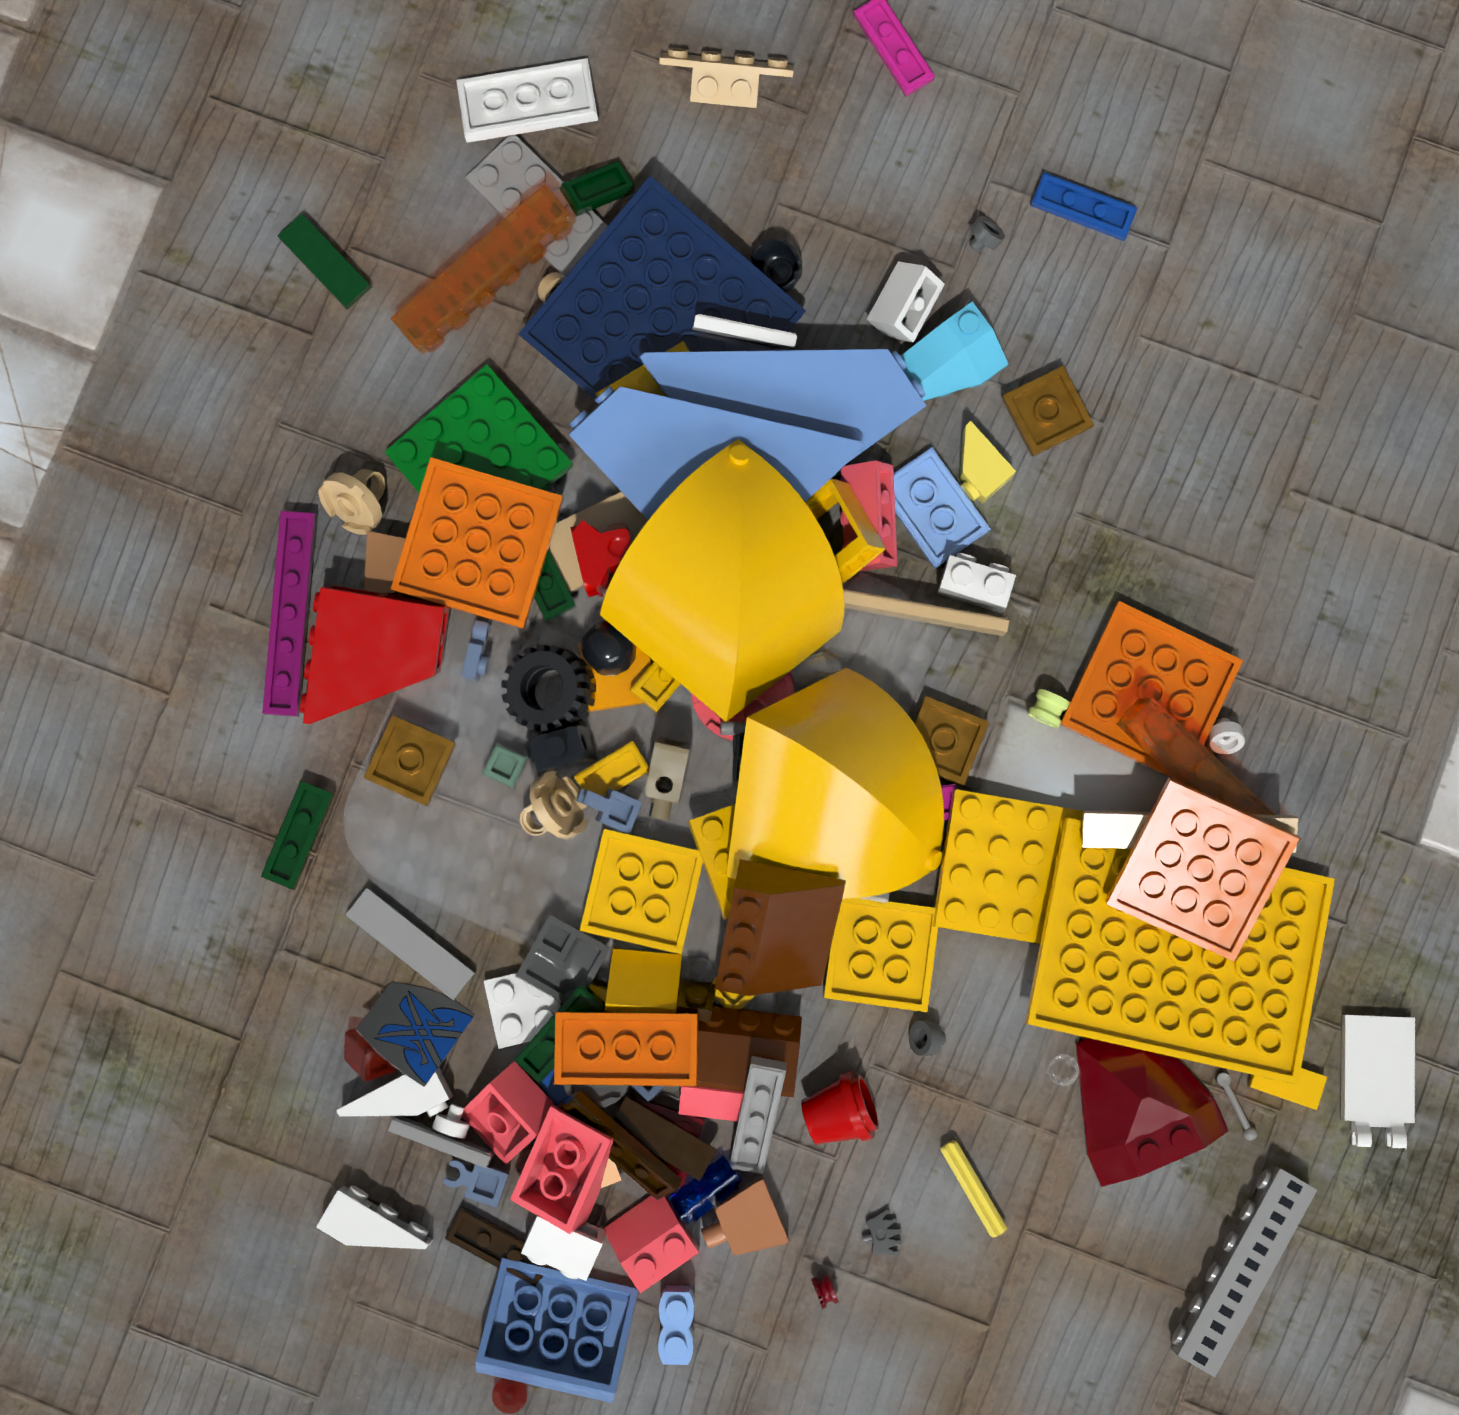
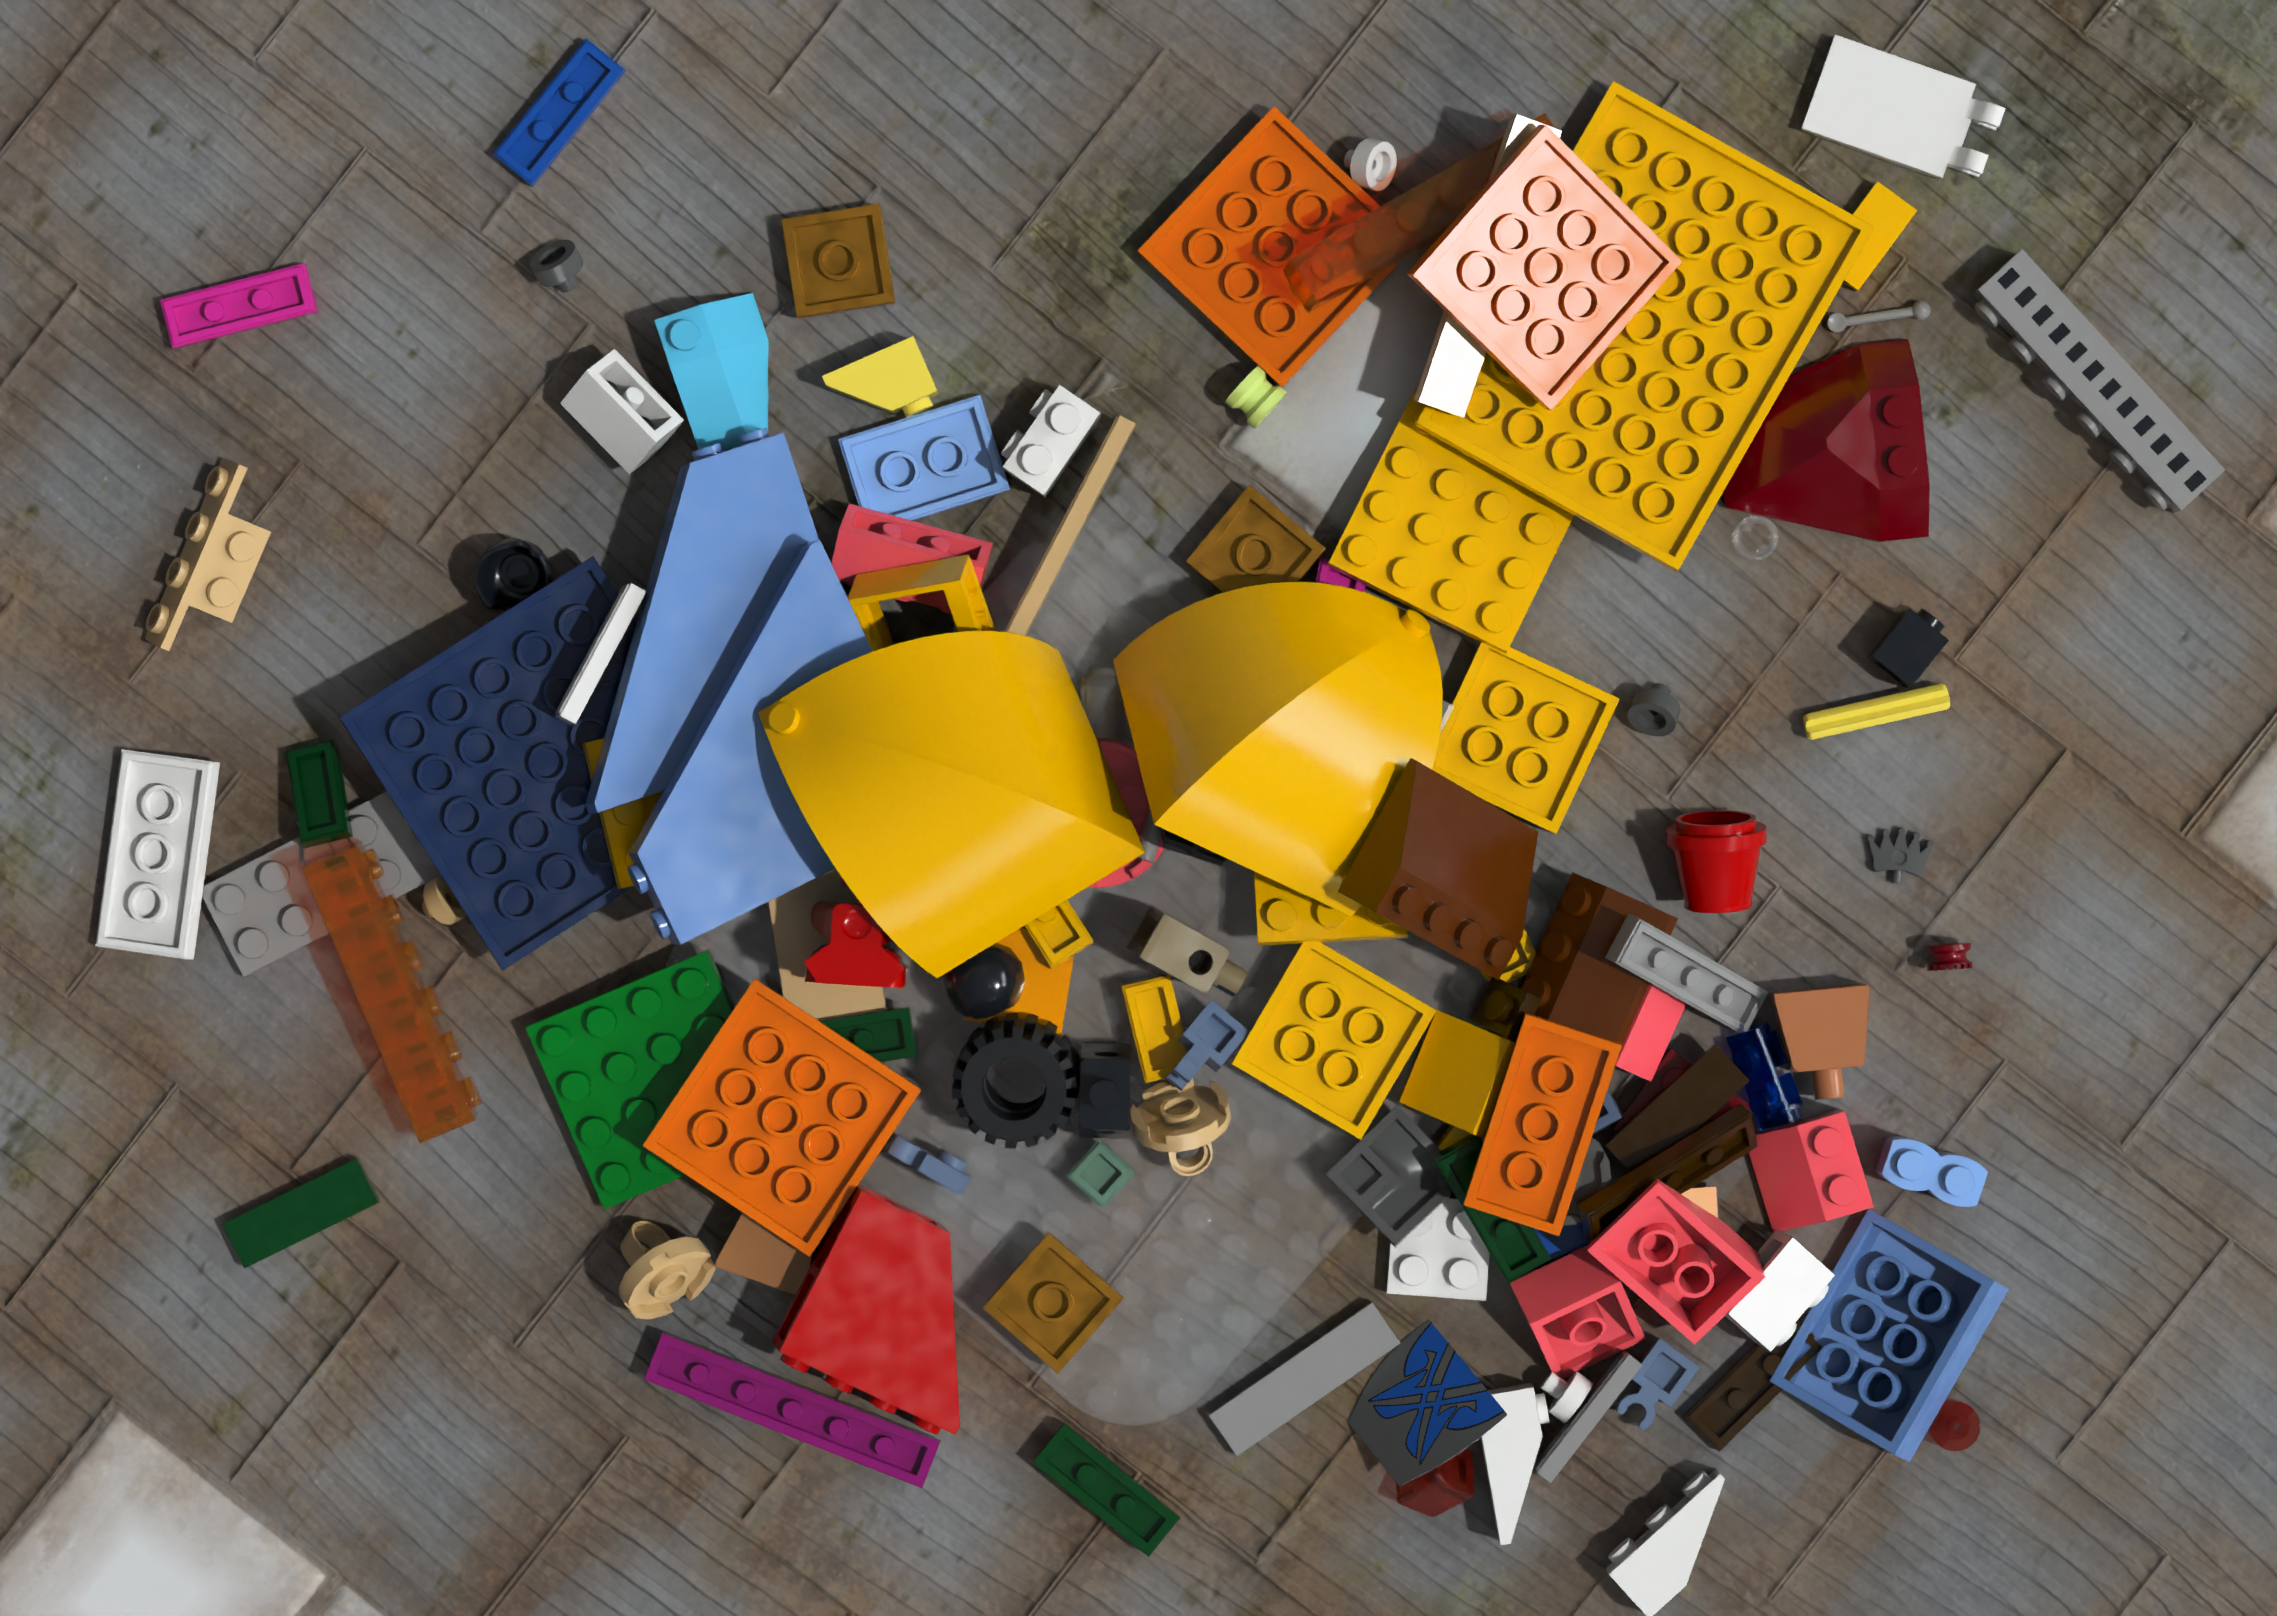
camera: 75 degrees left, 5 degrees up
none -> black brick [1867,608,1949,688]

